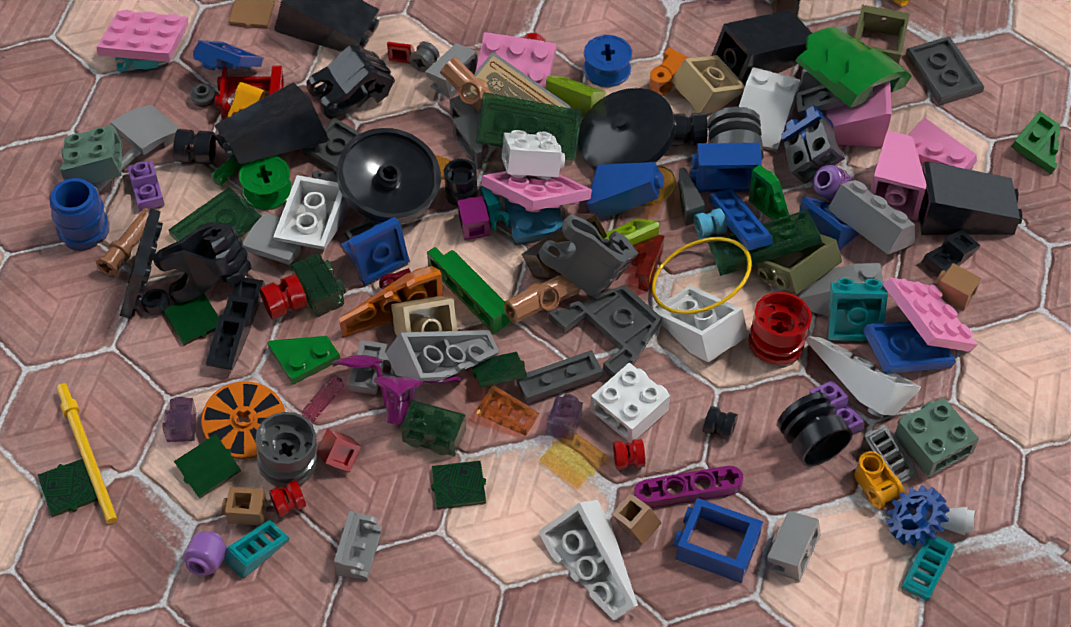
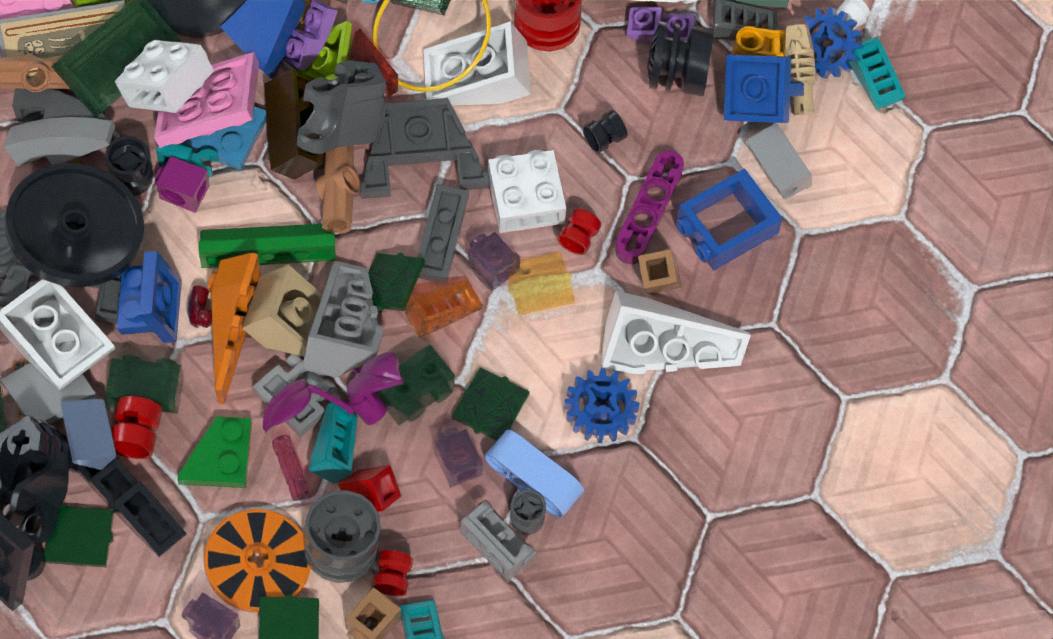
camera: 60 degrees left, 10 degrees up
none -> light grey slope [3,117,115,167]
none -> sand blue slope [61,399,116,470]
none -> medium lavender slope [285,0,338,70]
none -> teal slope [309,402,358,483]
none -> clear purple brick [434,428,483,488]
none -> light blue beam [484,430,585,518]
none -> dark grey wheel [510,490,546,535]
none -> blue gear [564,368,639,443]
none -> blue bracket [724,55,804,123]
none -> tan hinge [785,24,816,115]

